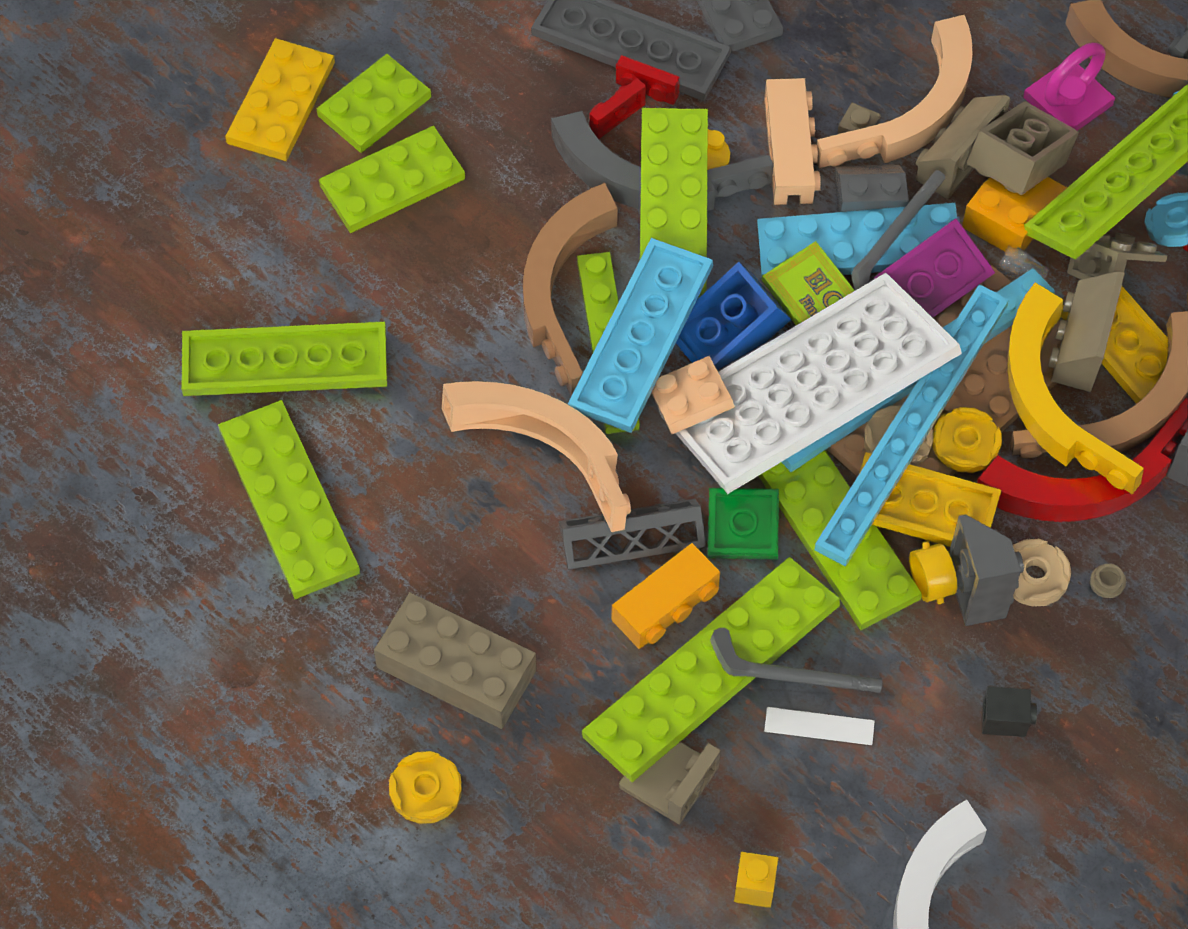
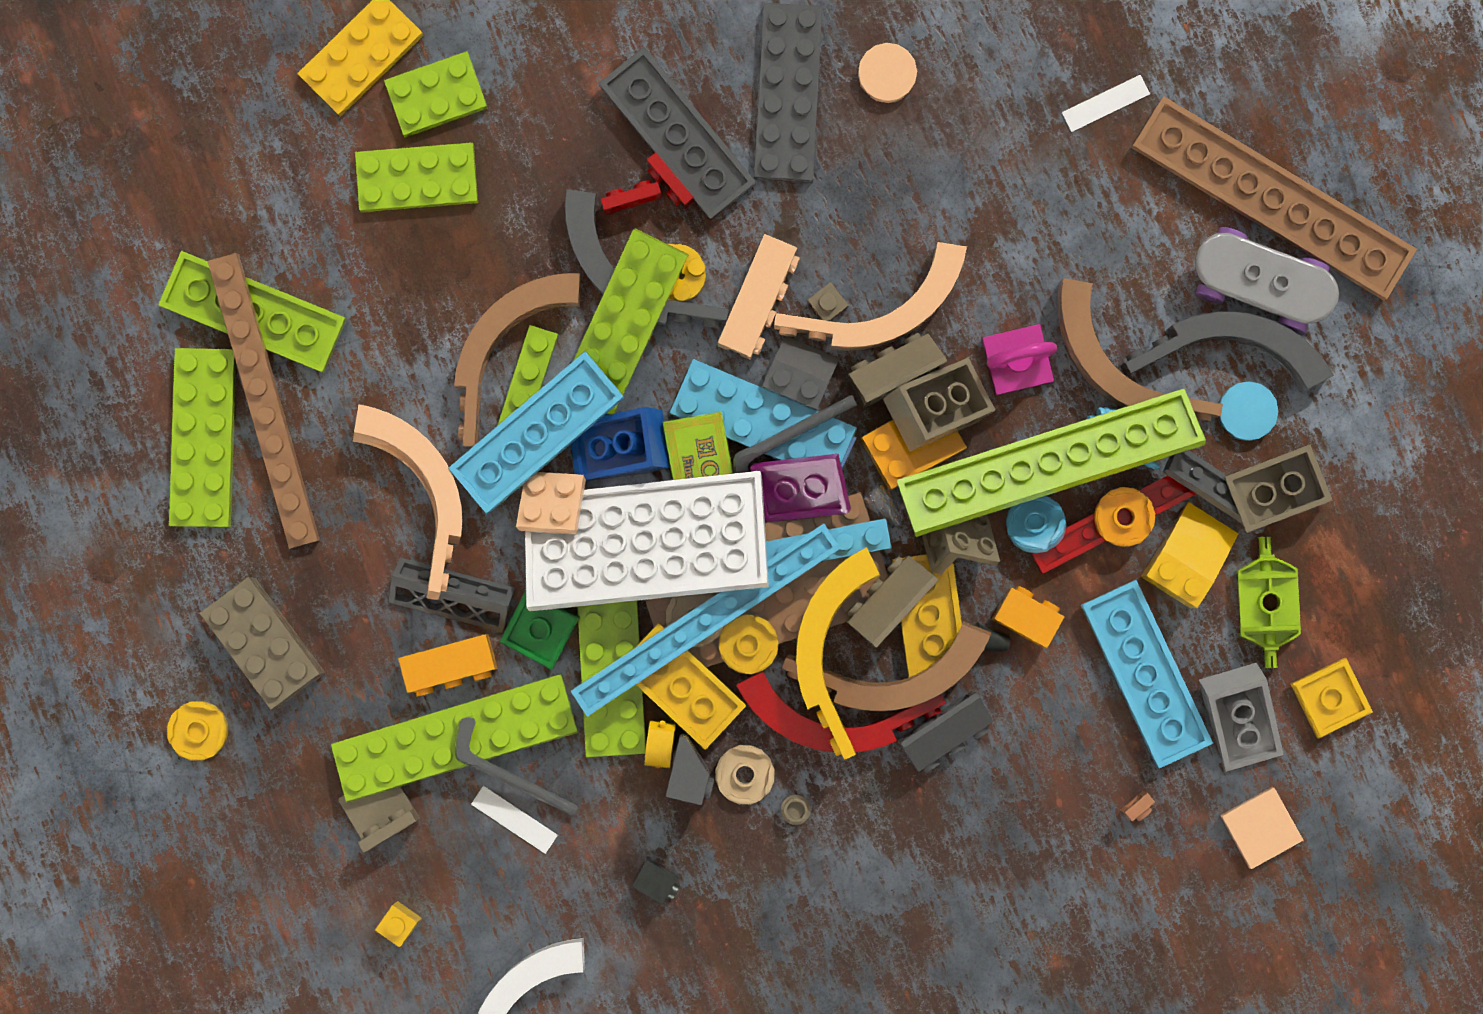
camera: 25 degrees right, 25 degrees up
none -> medium nougat plate [208,253,320,549]

